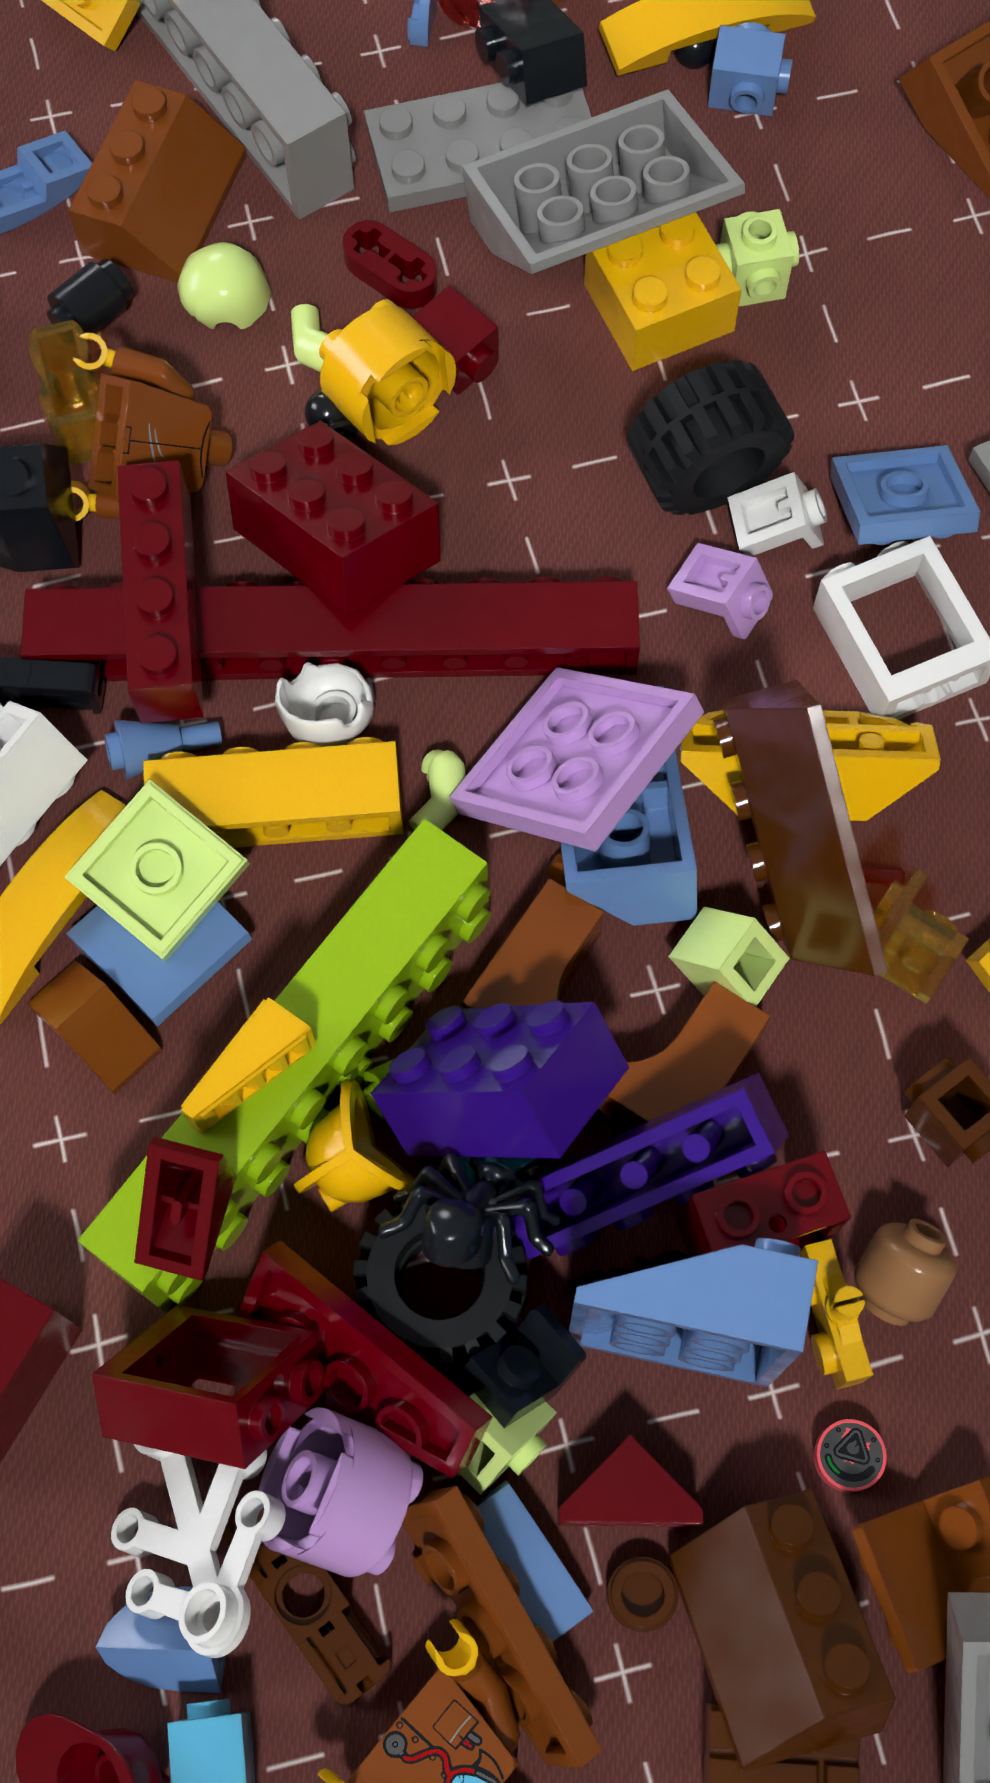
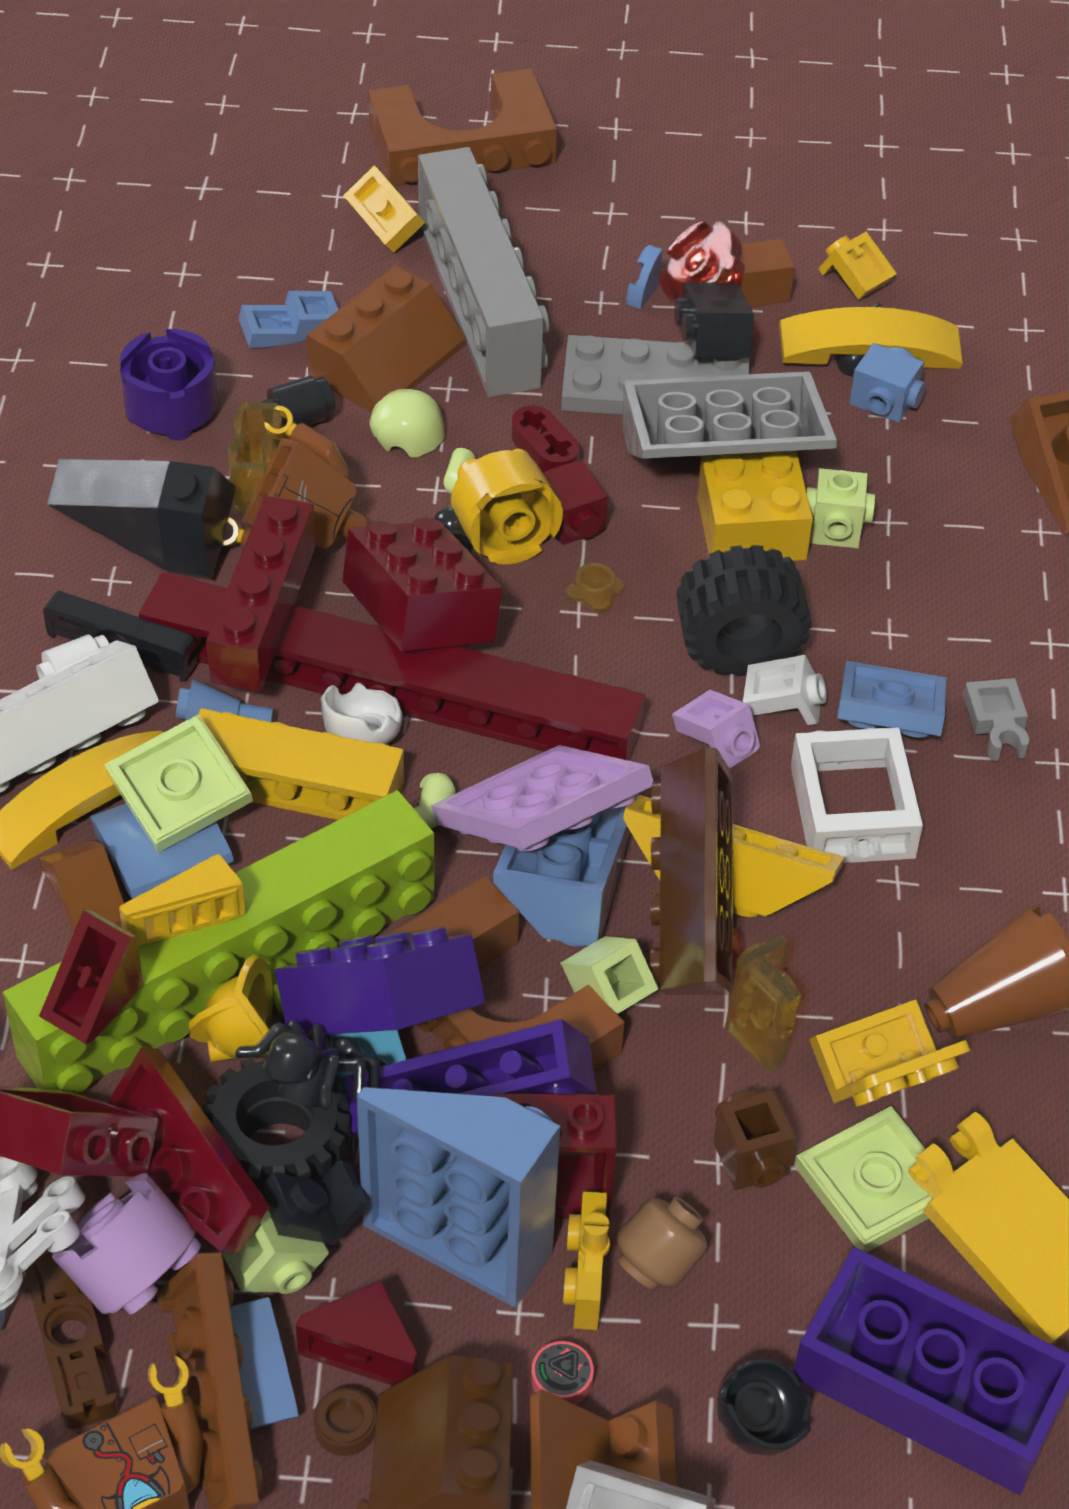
camera: 15 degrees right, 20 degrees down
none -> clear yellow plate [566,563,624,612]

